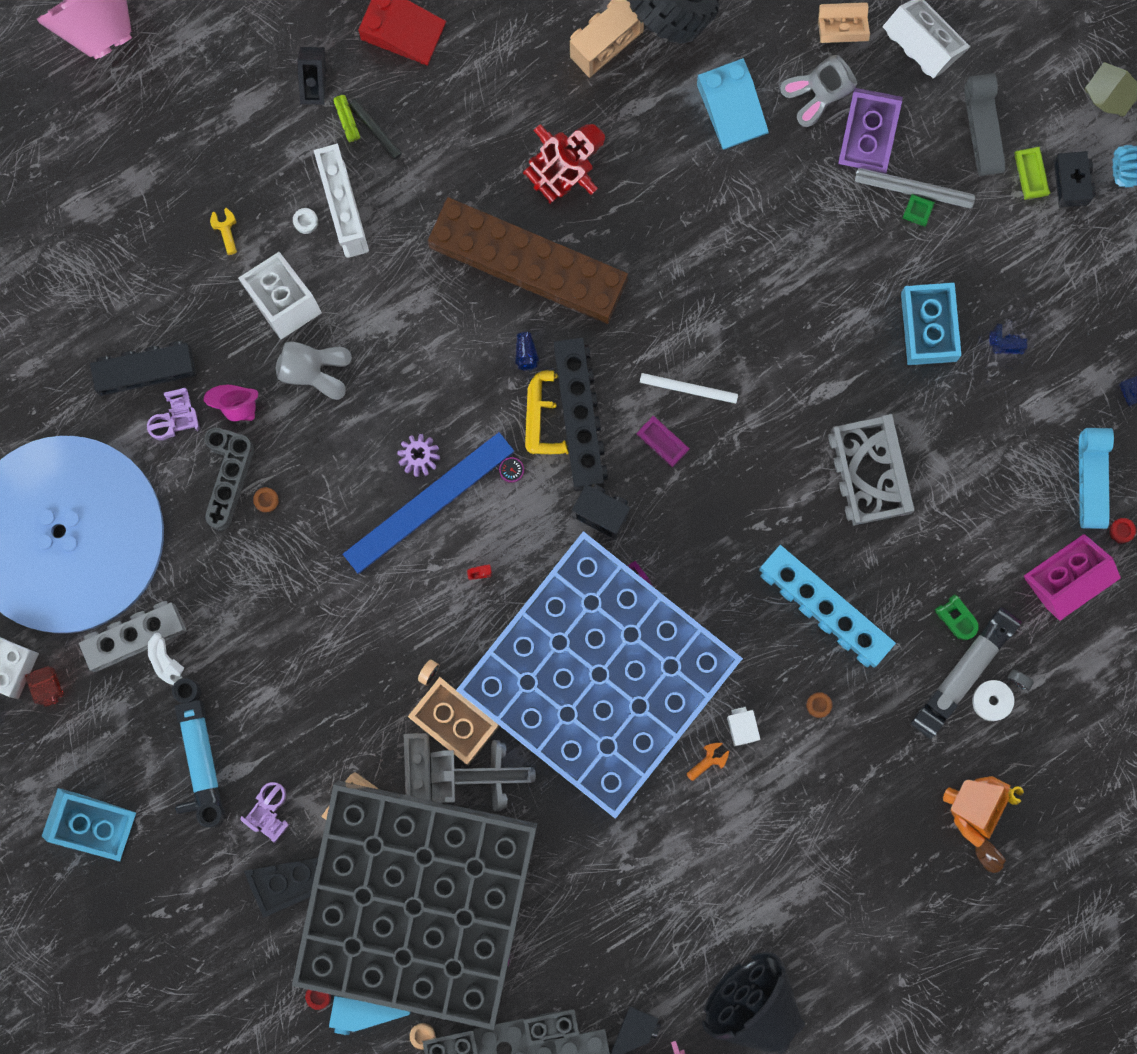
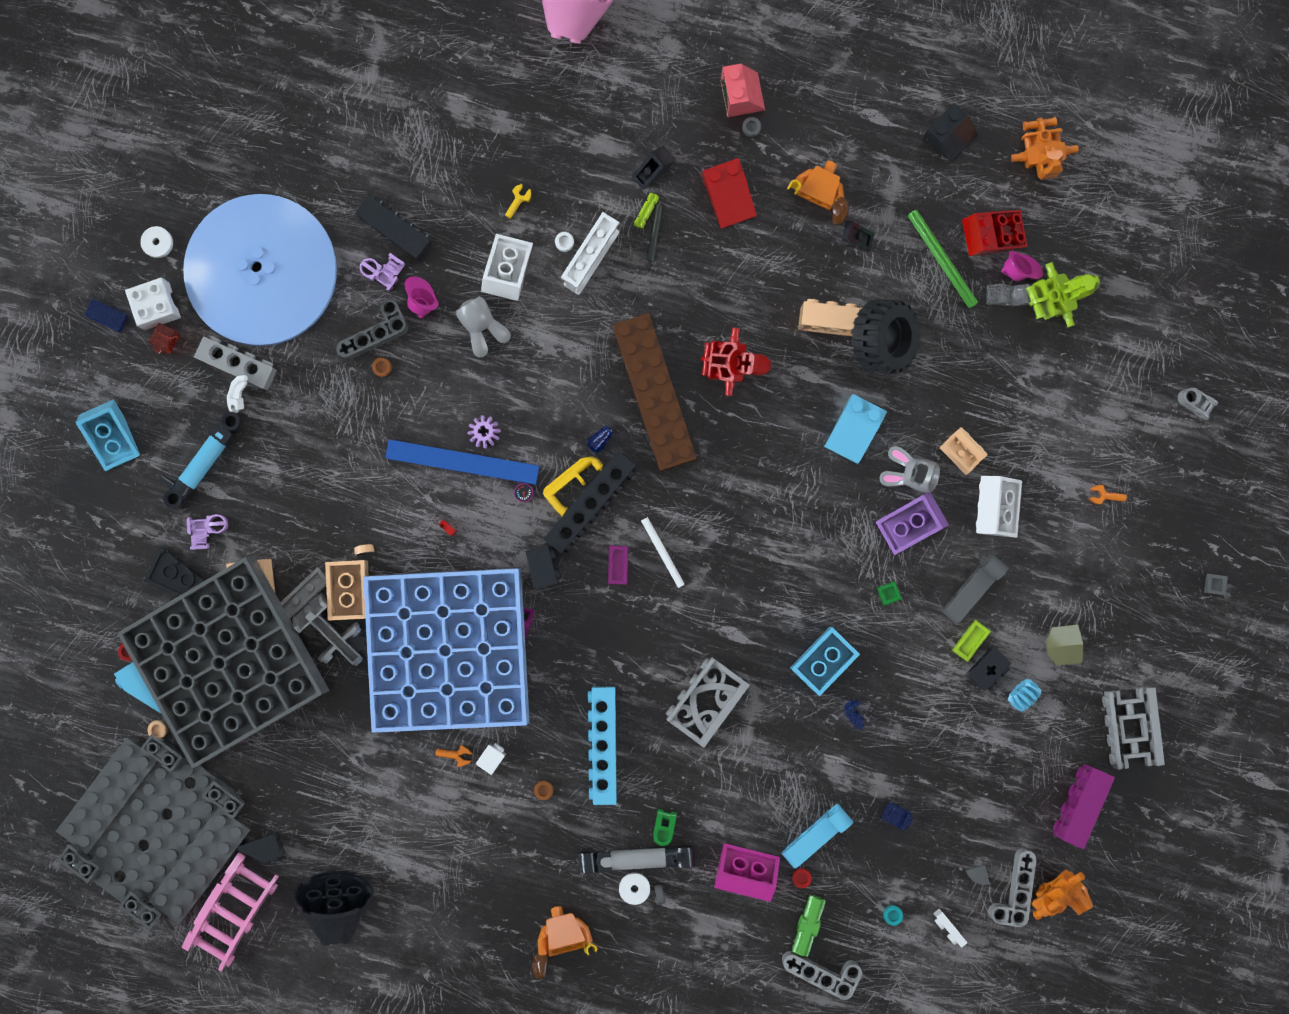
camera: 45 degrees right, 5 degrees up
light grey axle [855,168,975,208] -> none

